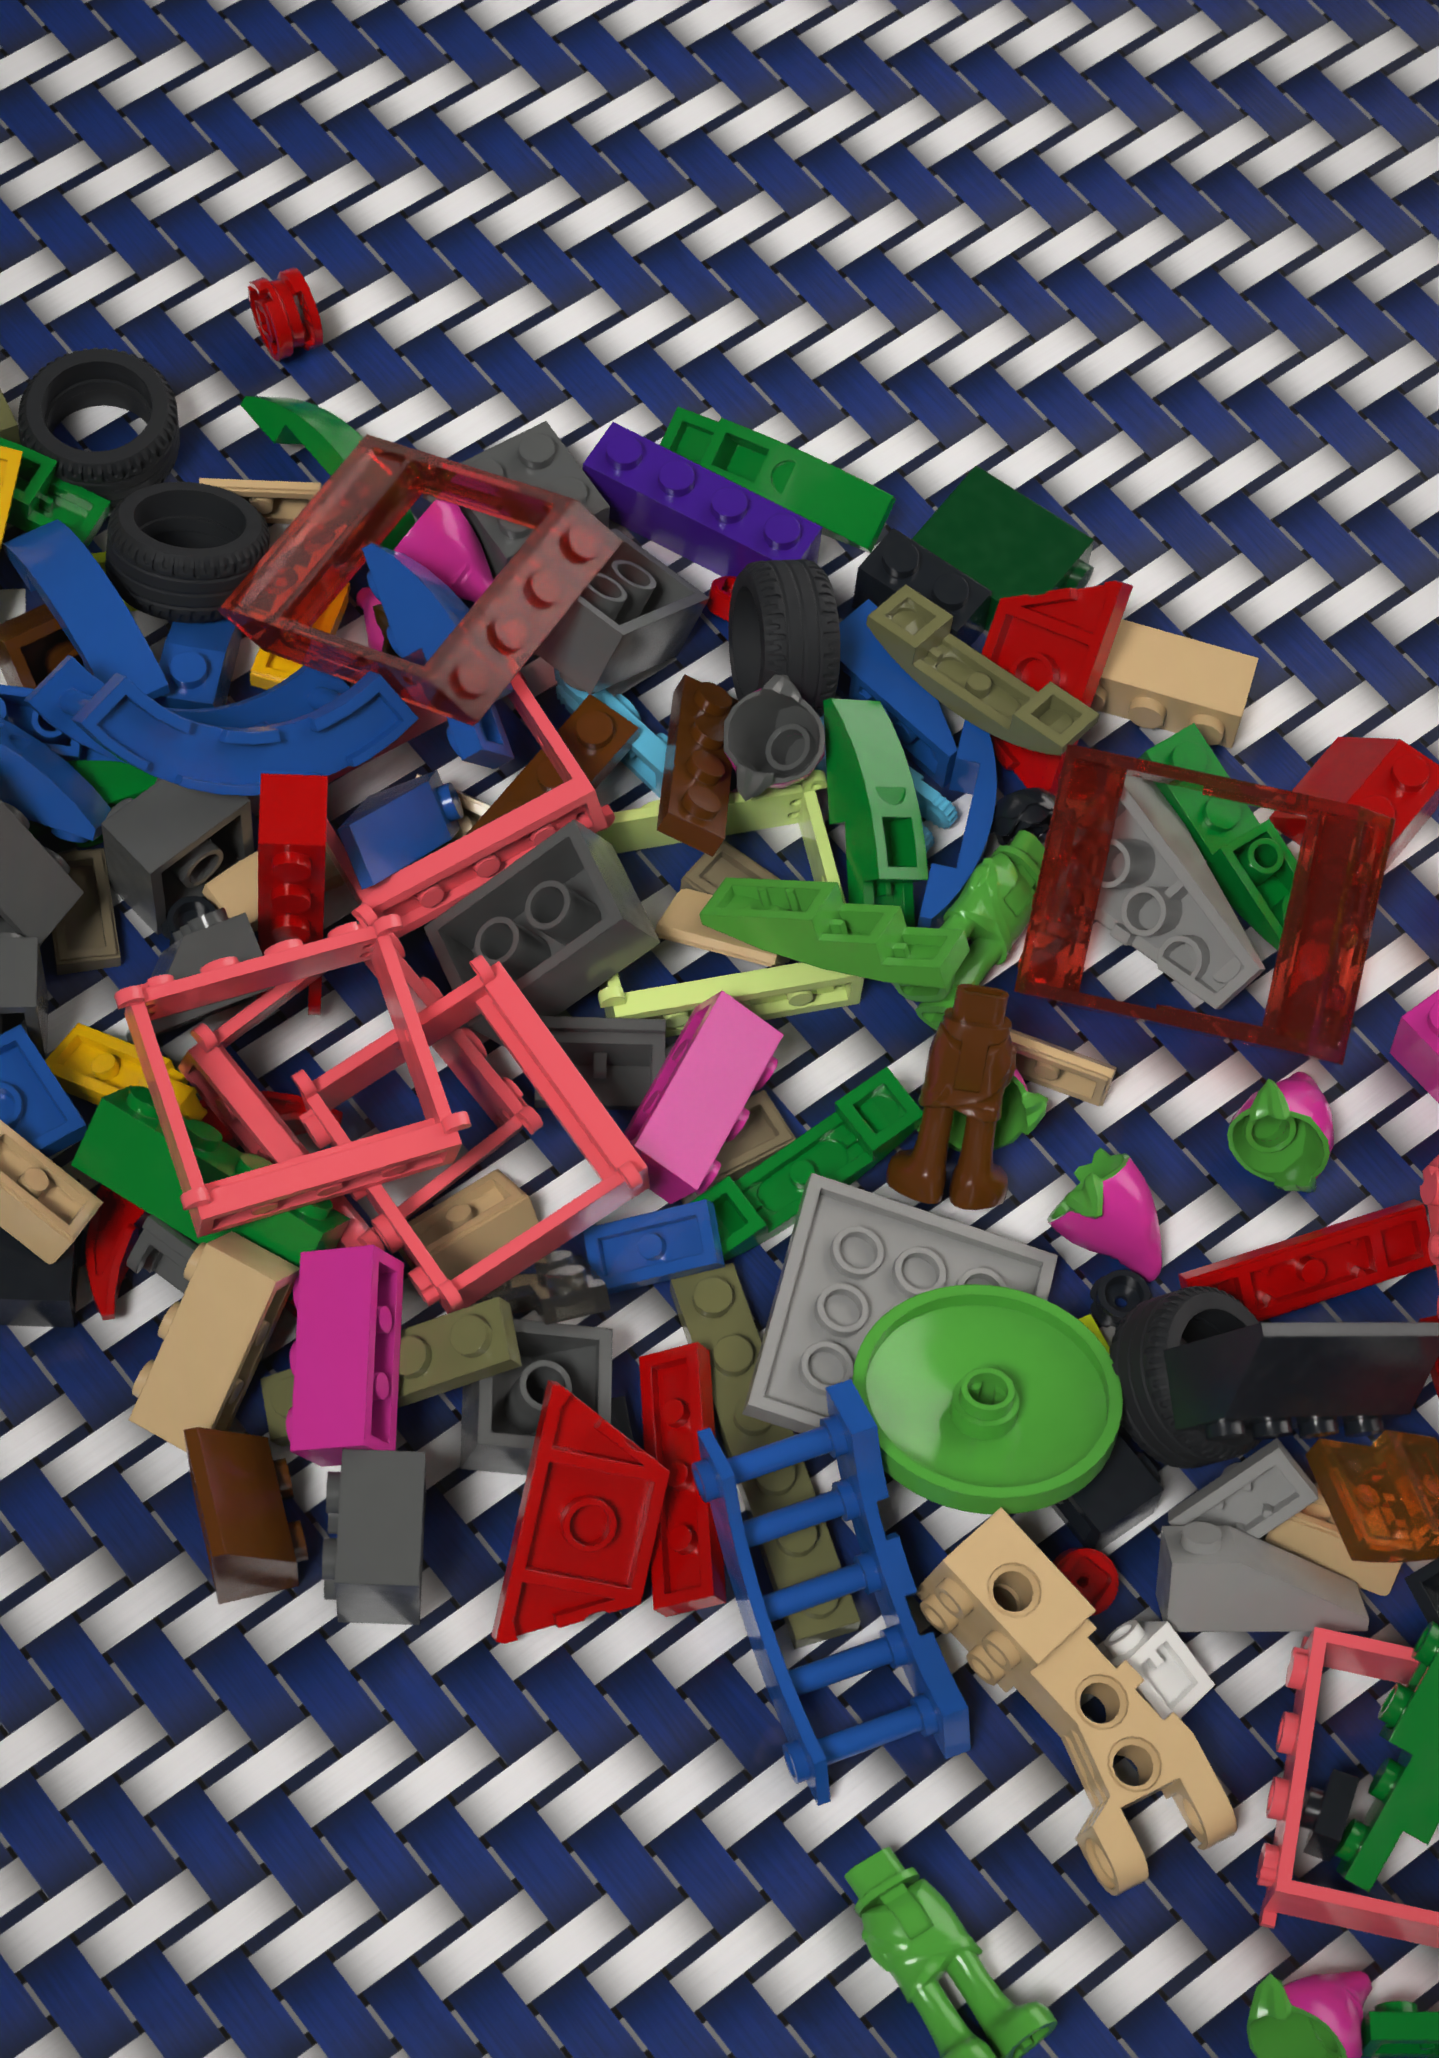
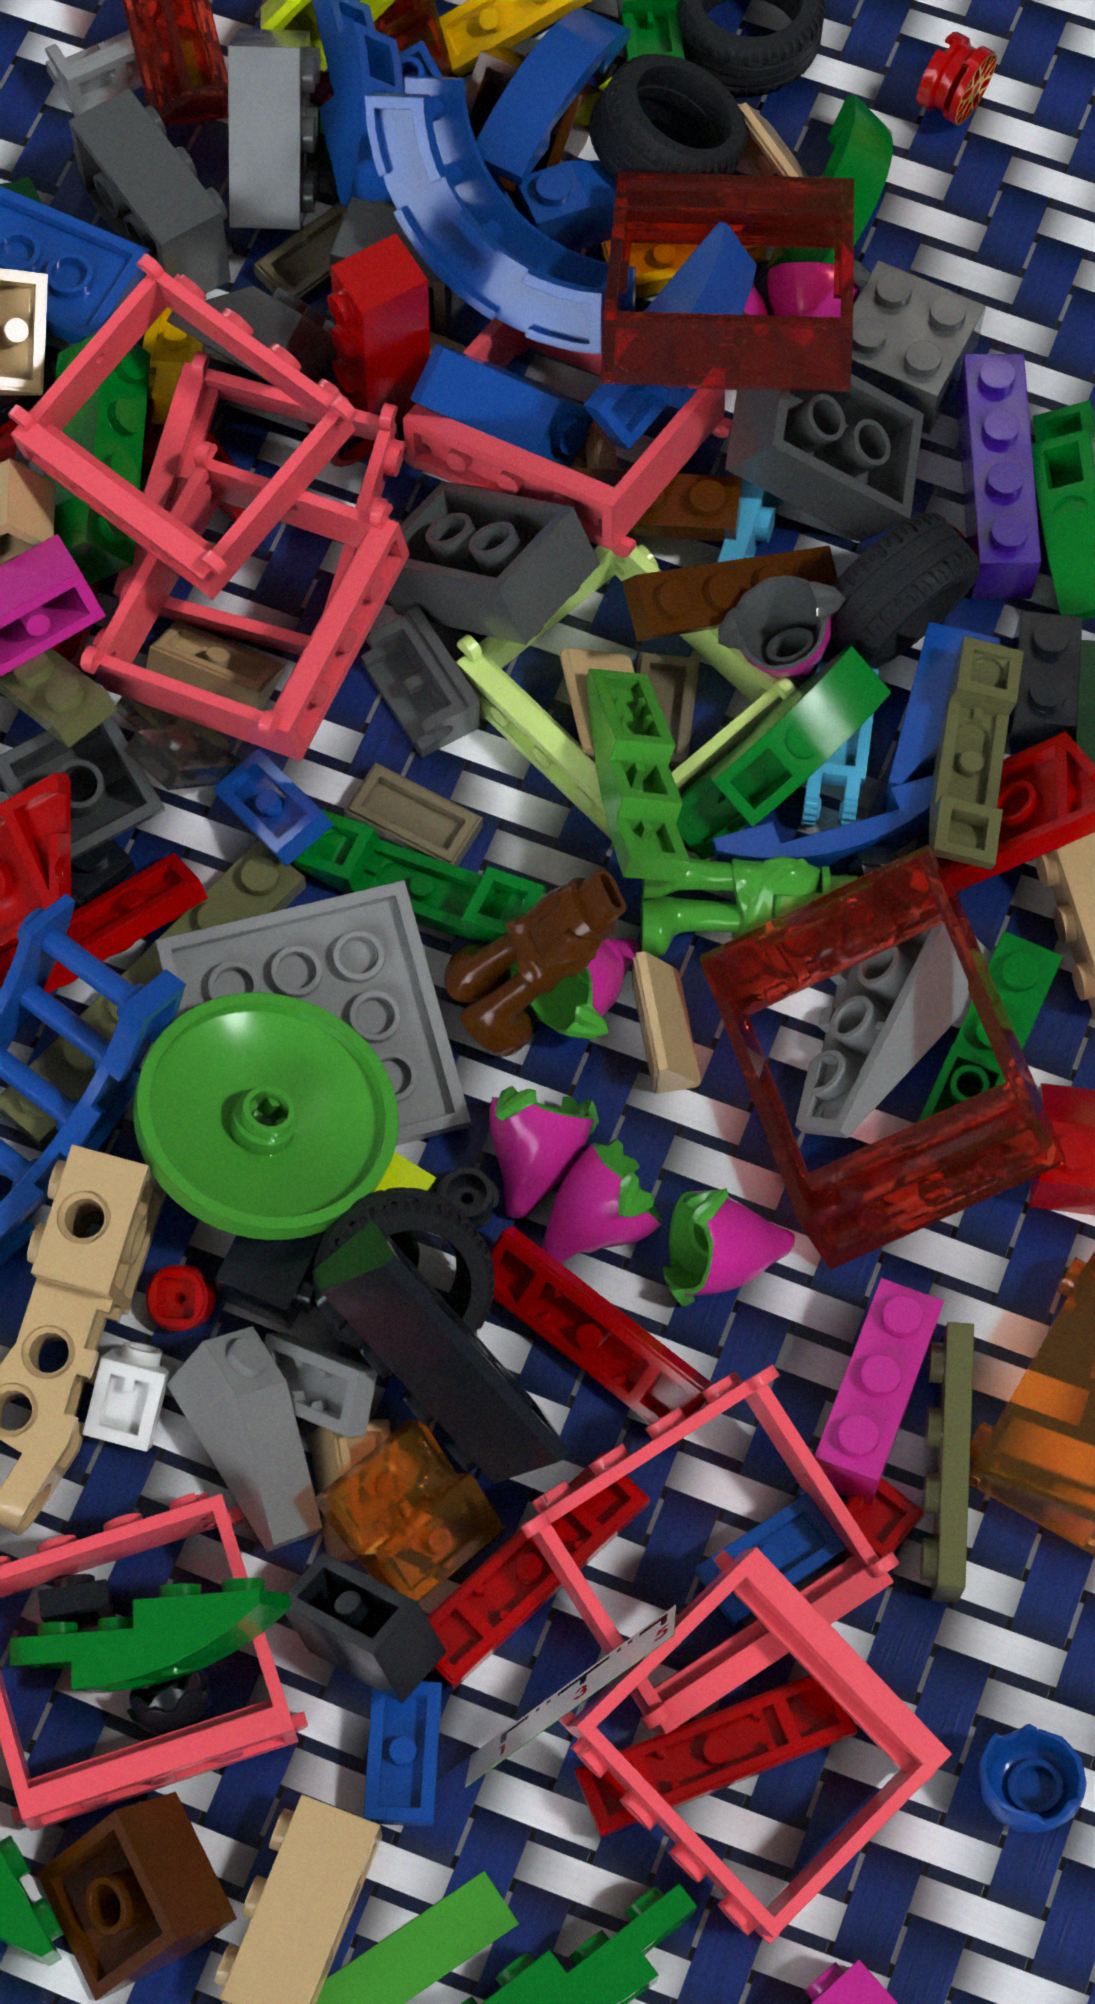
camera: 65 degrees right, 5 degrees up
dark pink brick [624,990,784,1204] -> none
none -> dark pink hat [542,1139,663,1264]

